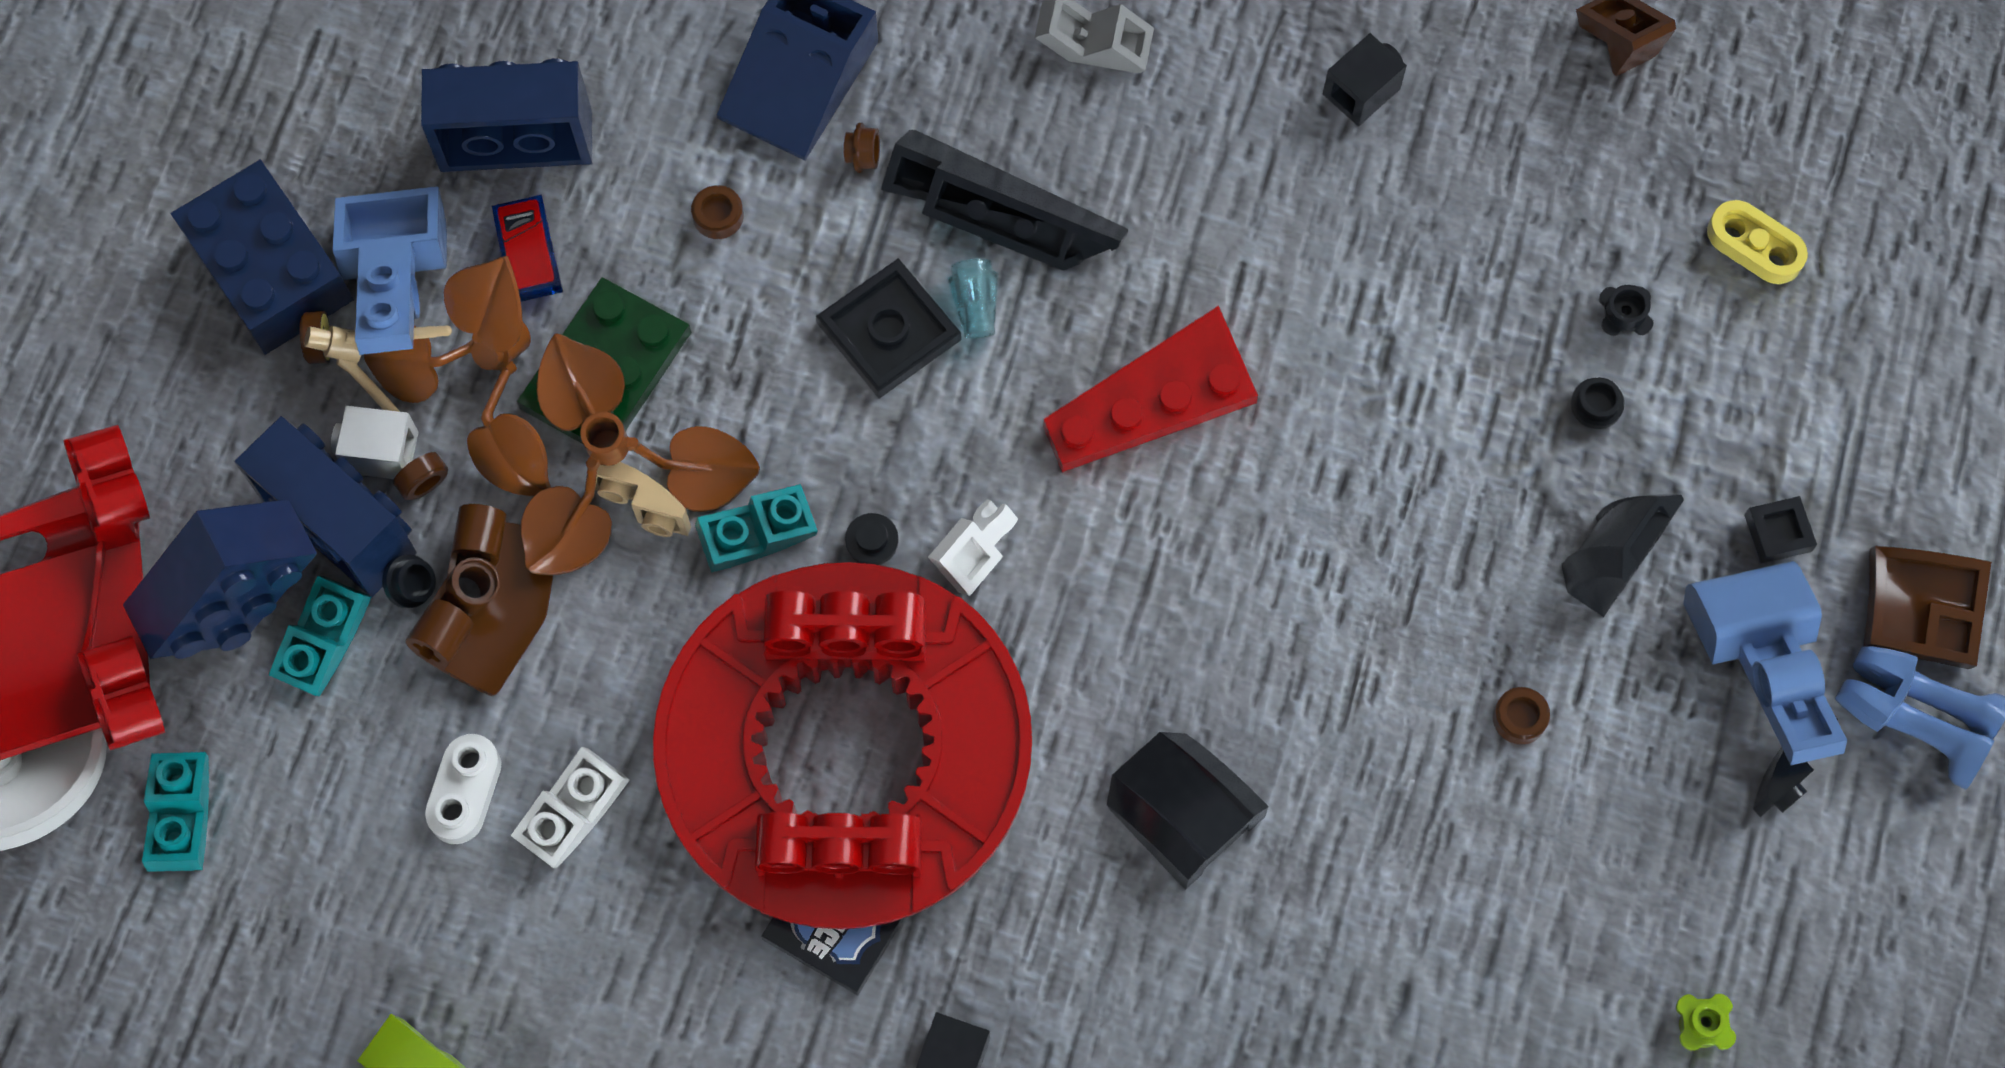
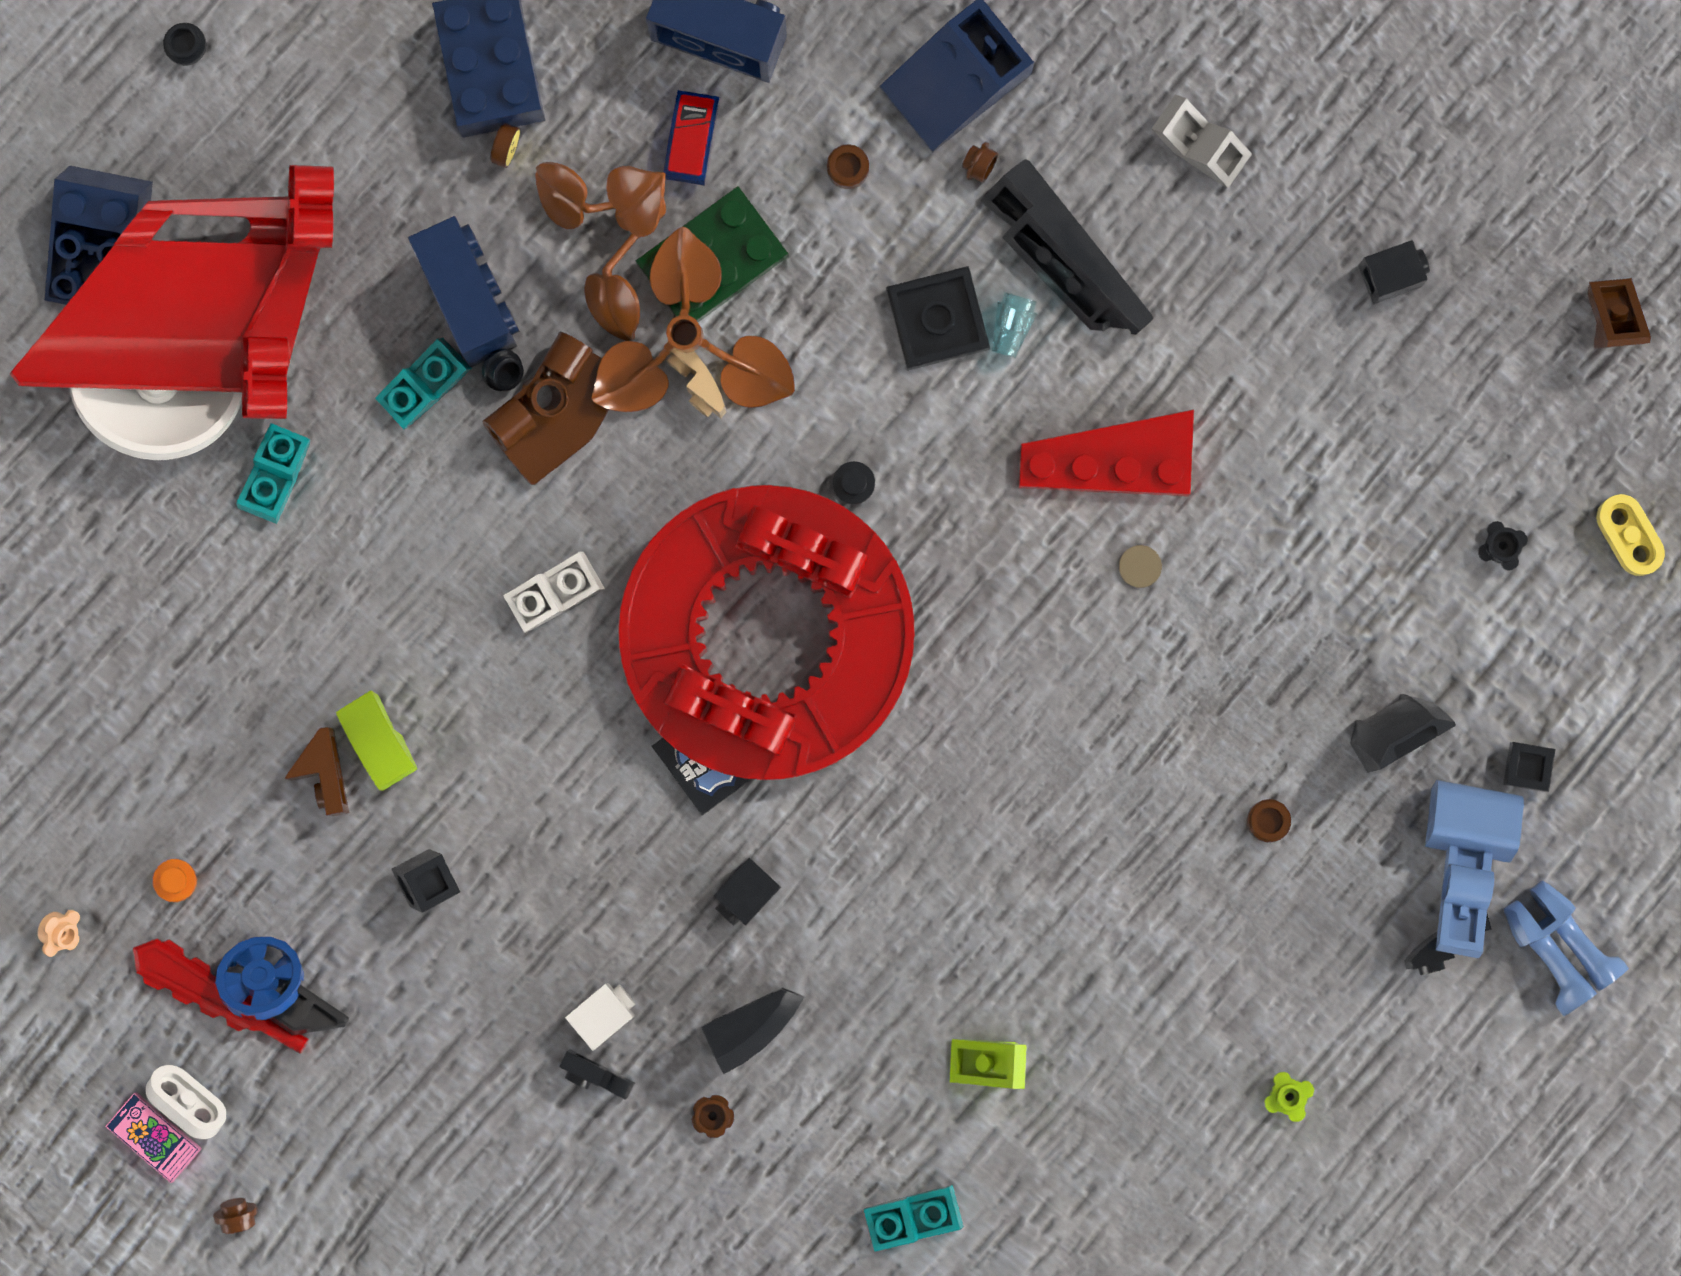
camera: 25 degrees right, 15 degrees up
dark blue brick [123,499,317,659] -> none
tan plant [304,325,452,412] -> none
white brick [331,406,419,479] -> none
medium blue plate [333,186,447,355] -> none
reddish brown tile [393,452,448,500] -> none
white plate [425,734,501,844] -> none
teal slope [695,484,818,573] -> none
white plate [928,499,1018,596] -> none
black slope [1107,732,1269,890] -> none
black plate [1571,377,1625,429] -> none
reddish brown plate [1863,546,1992,669] -> none
none -> dark tan piece [1119,545,1162,588]

